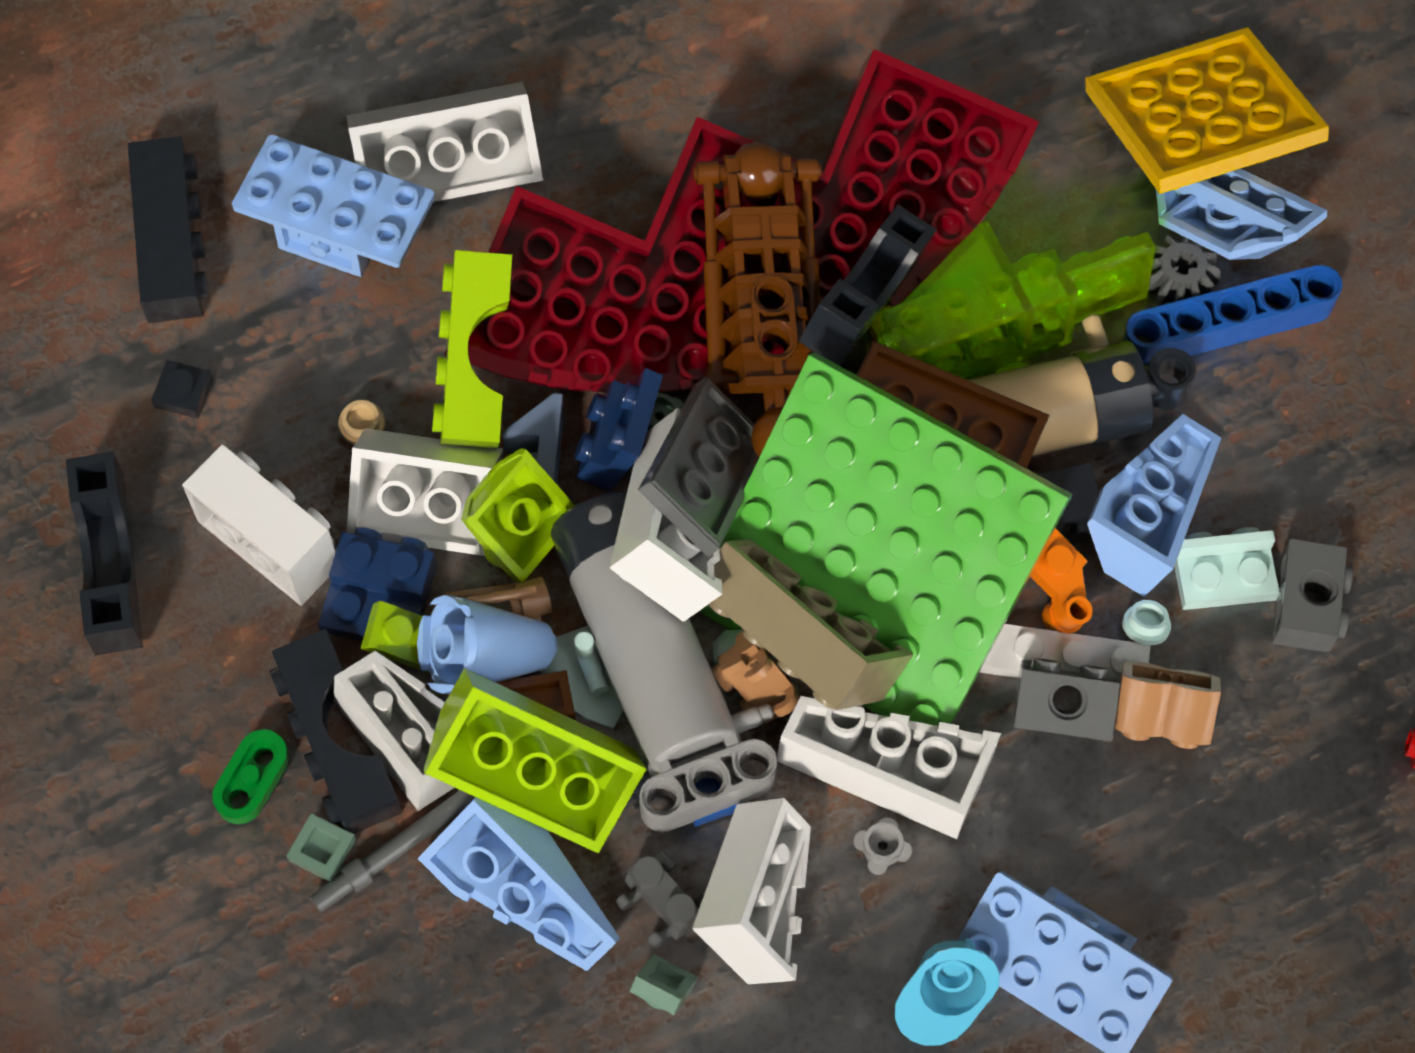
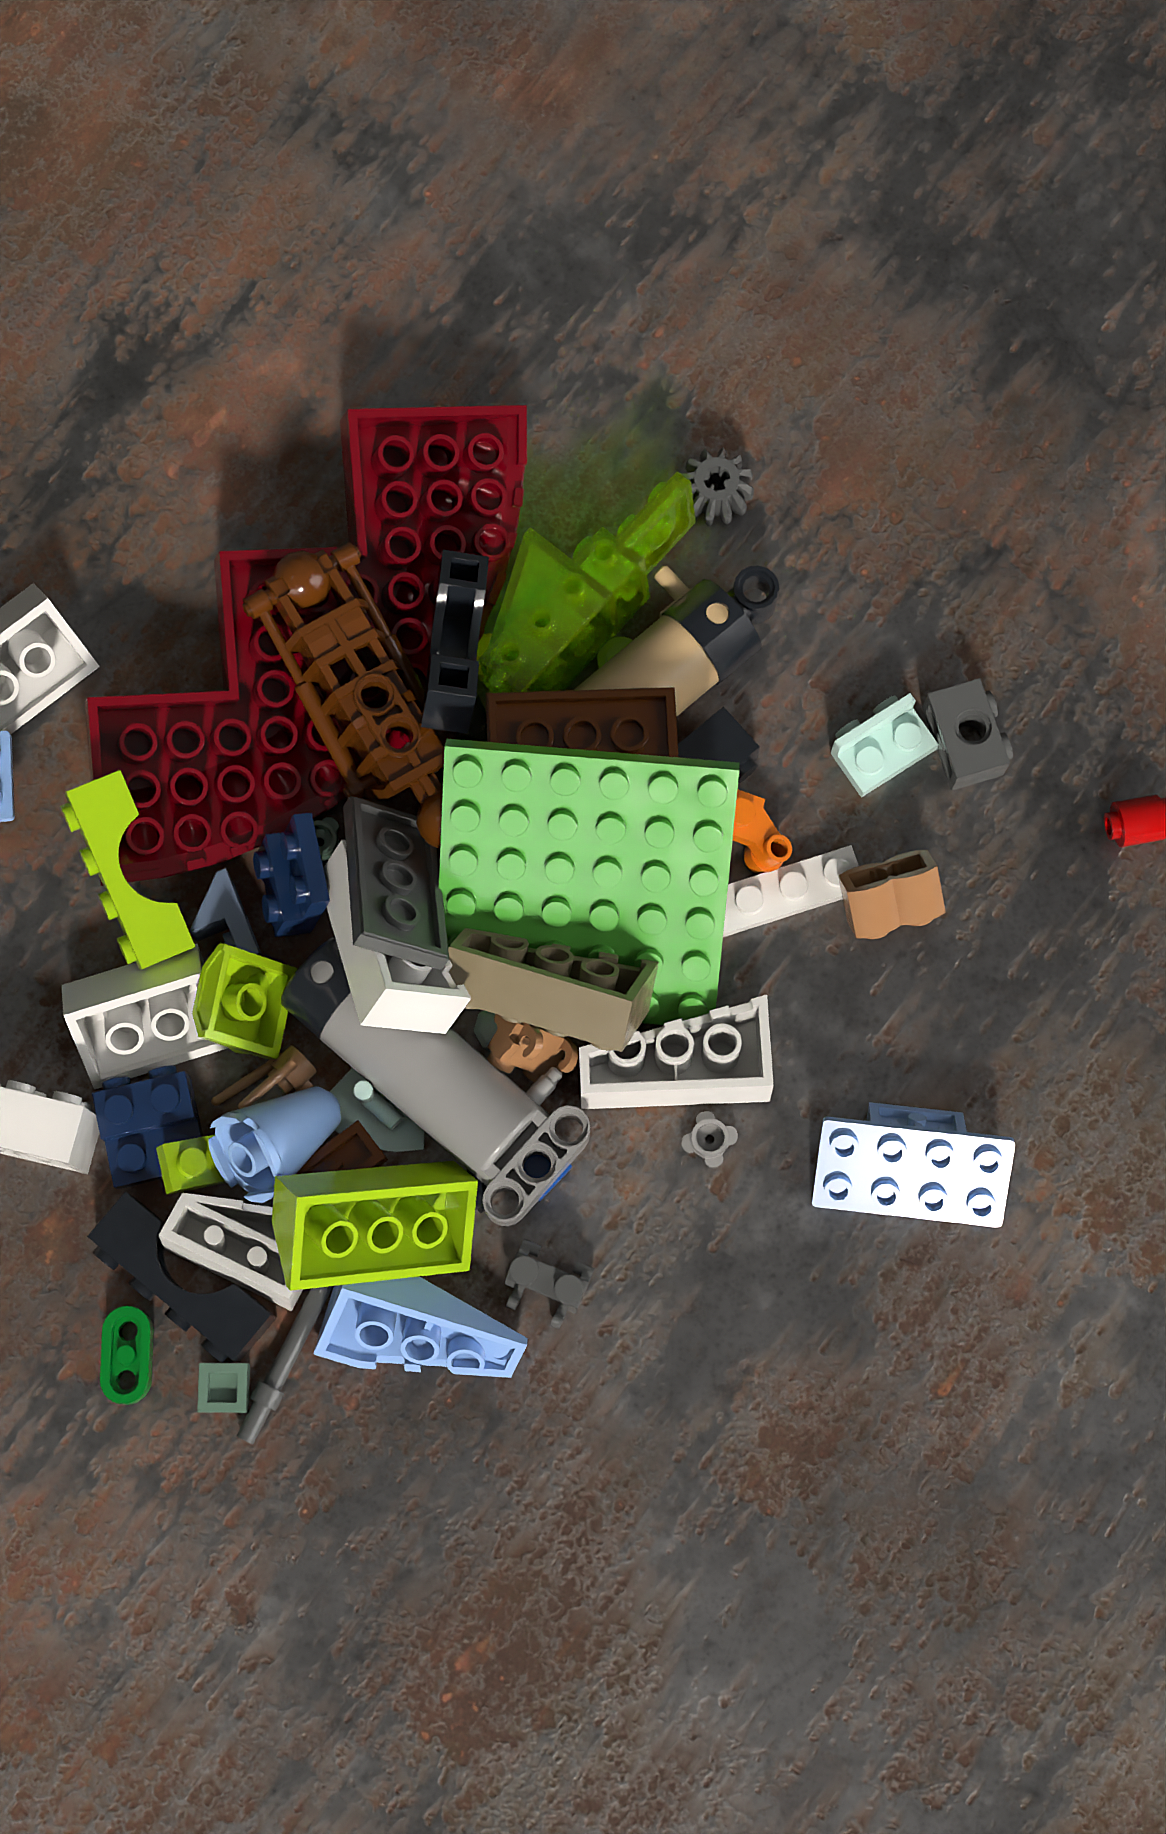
camera: 25 degrees left, 10 degrees up
tan plate [338,400,386,445] -> none
sand green plate [630,954,698,1015] -> none
white wedge [692,798,811,985] -> none
medium azure piece [895,937,1000,1046] -> none
dark grey brick [1012,658,1120,741] -> none
yellow plate [1085,27,1329,194] -> none
light blue wedge [1087,414,1221,597] -> none
blue beam [1122,265,1343,364] -> none
light aqua plate [1122,600,1171,645] -> none
light blue wedge [1156,168,1327,260] -> none

